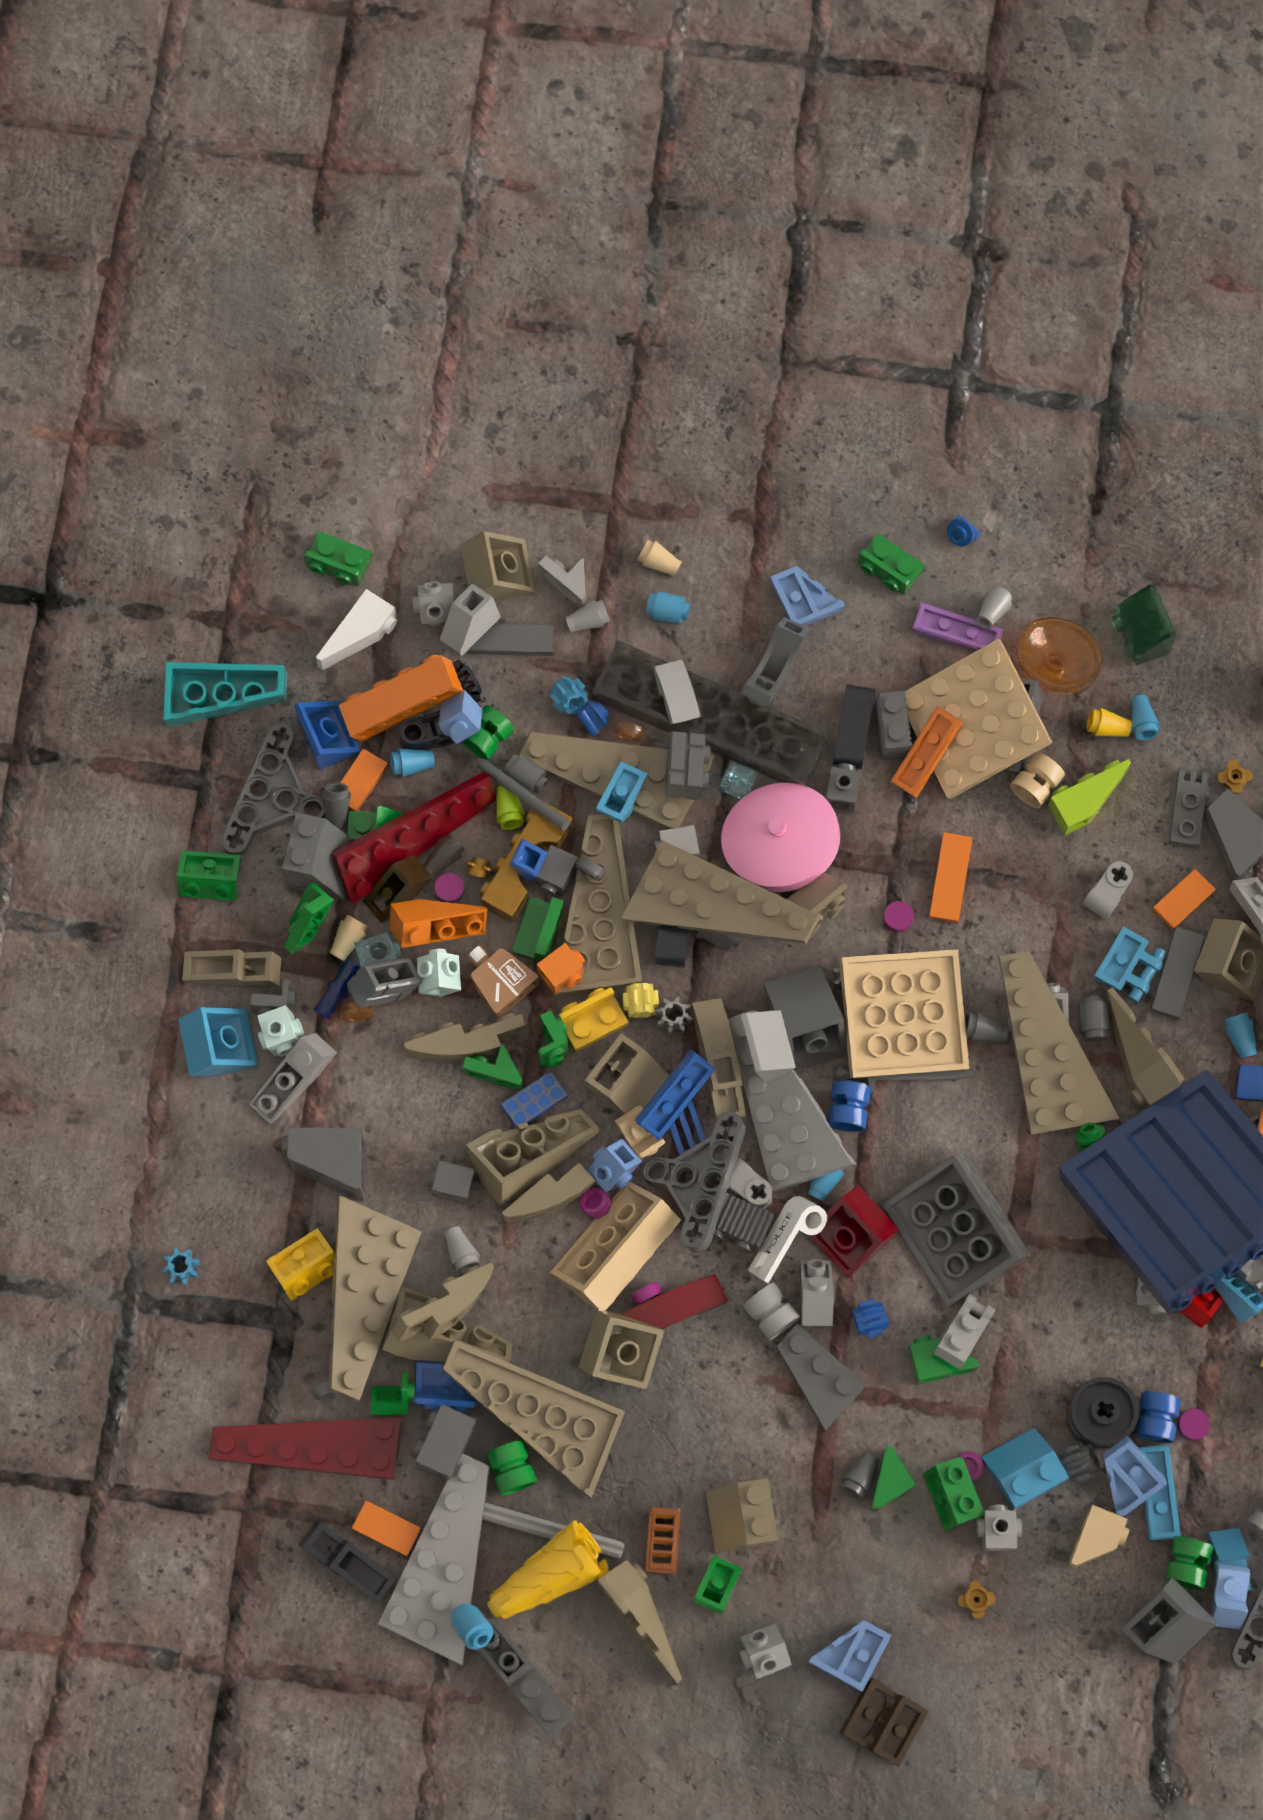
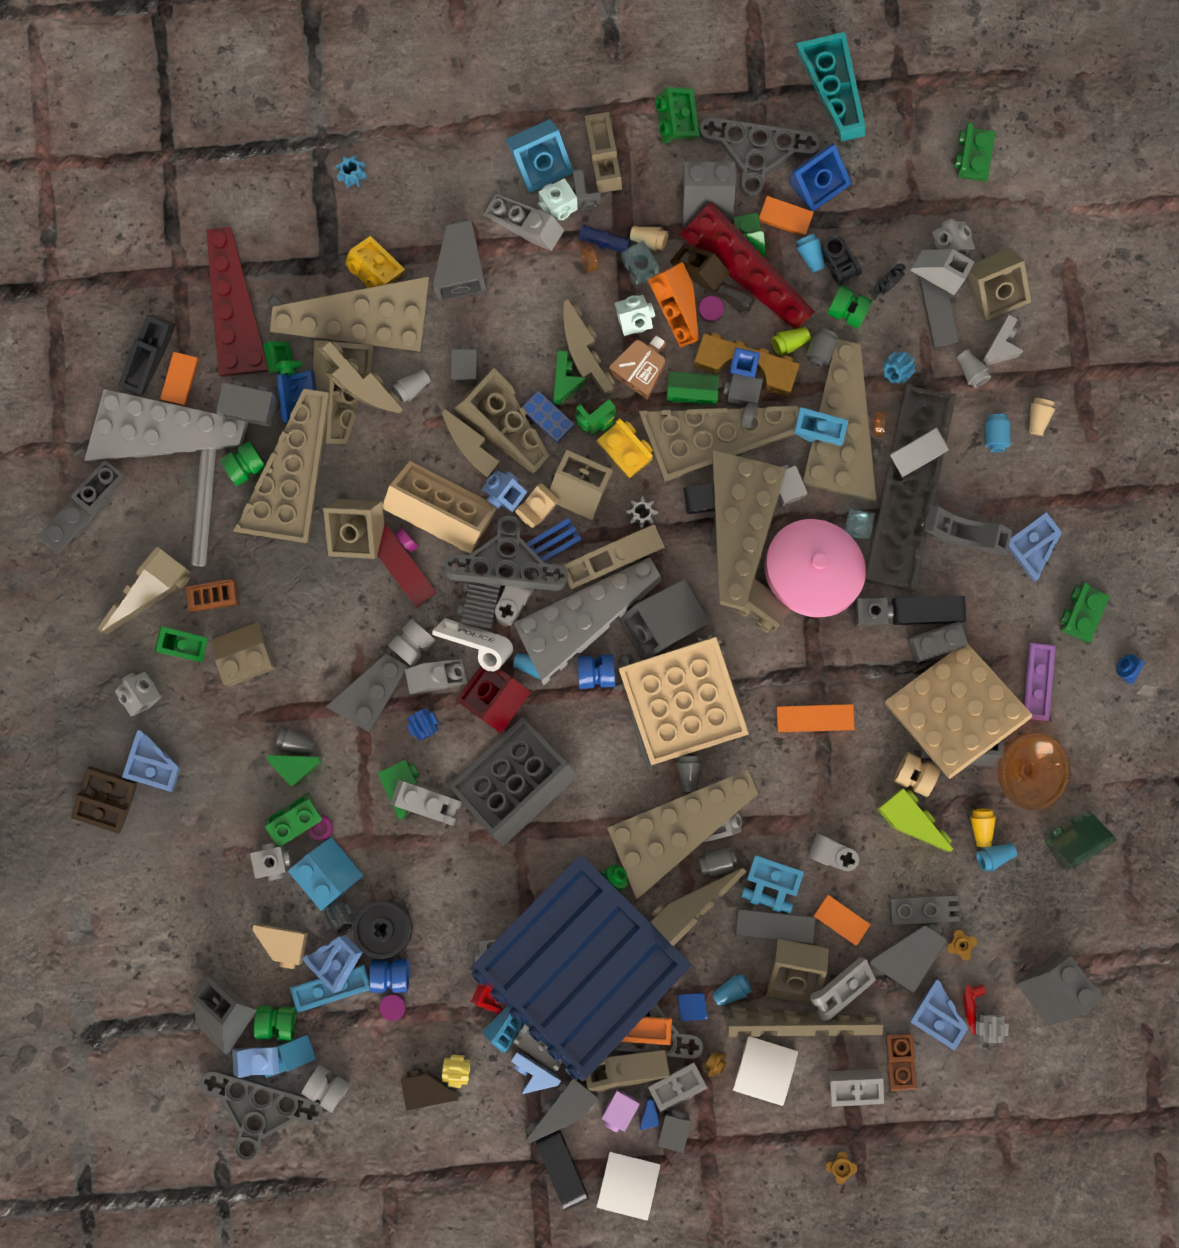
camera: 85 degrees right, 10 degrees up
green bracket [284,882,334,954] -> none
white slope [316,589,397,670] -> none
dark grey cone [322,783,351,829] -> none
orange brick [339,655,463,742] -> none
dark grey brick [347,958,421,1008] -> none
medium blue brick [439,690,483,744] -> none
dark azure brick [451,1603,493,1649] -> none
pearl gold plate [465,856,495,879] -> none
dark grey bar [477,758,570,831] -> none
yellow cone [488,1520,609,1619] -> none
orange brick [537,943,585,995] -> none
blue plate [575,700,609,736] -> none
magenta tile [579,1187,611,1219] -> none
light yellow gear [623,983,659,1018] -> none
blue tile [634,1049,716,1140] -> none
dark grey brick [665,731,711,800] -> none
light grey slope [741,1010,796,1083] -> none
magenta tile [883,901,914,933] -> none
orange tile [891,706,963,797] -> none
pearl gold plate [958,1581,995,1619] -> none
light grey cone [976,587,1012,629] -> none

